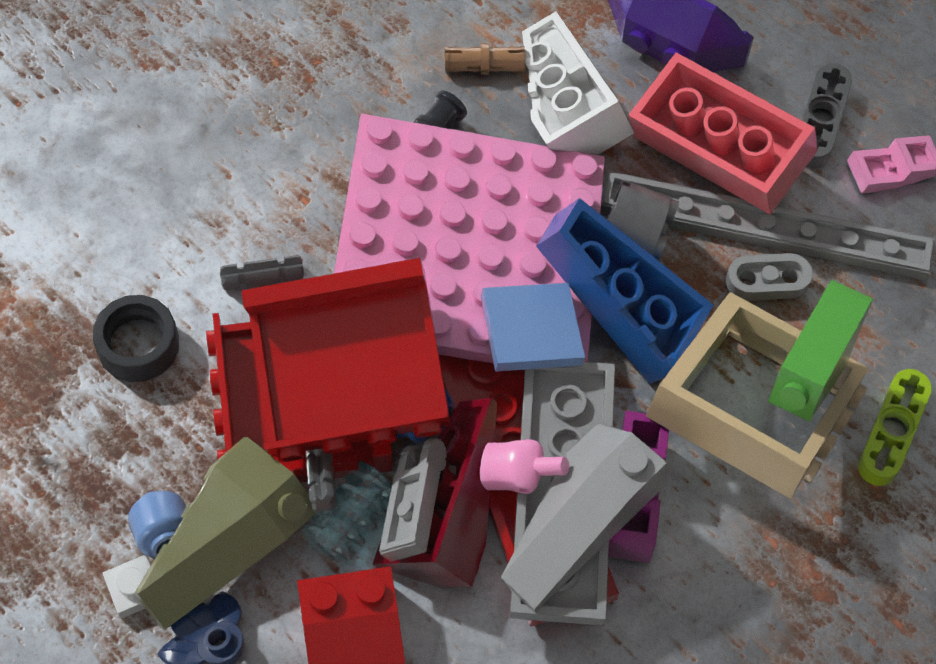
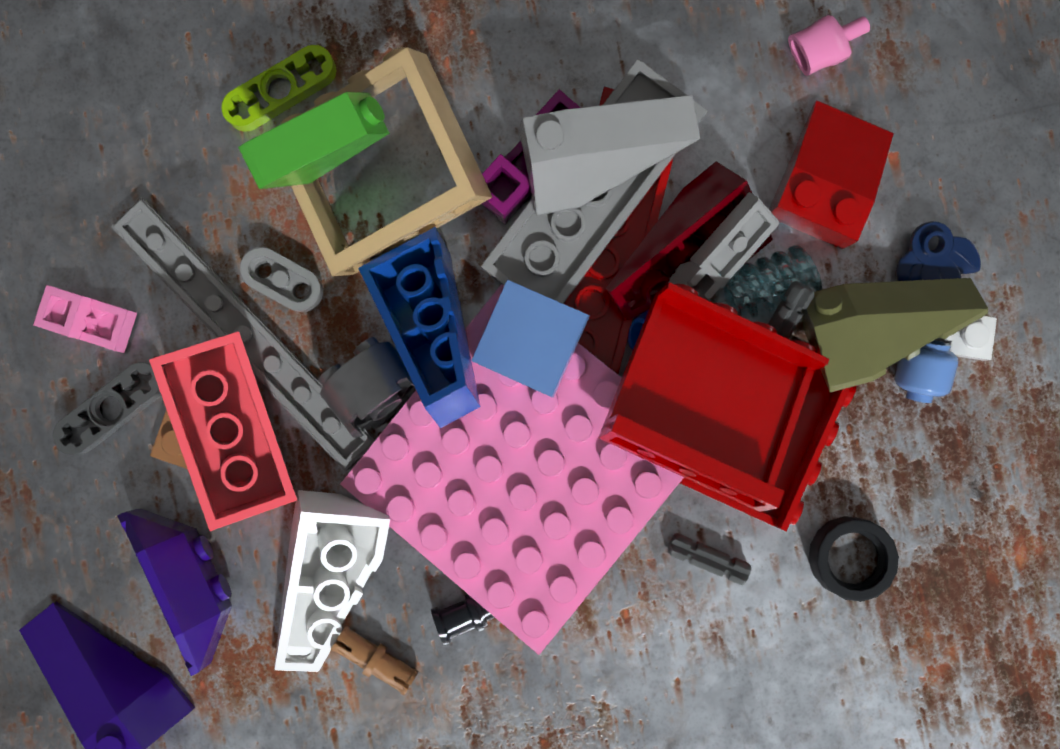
camera: 150 degrees left, 25 degrees up
bright pink piece [480,439,569,494] -> none

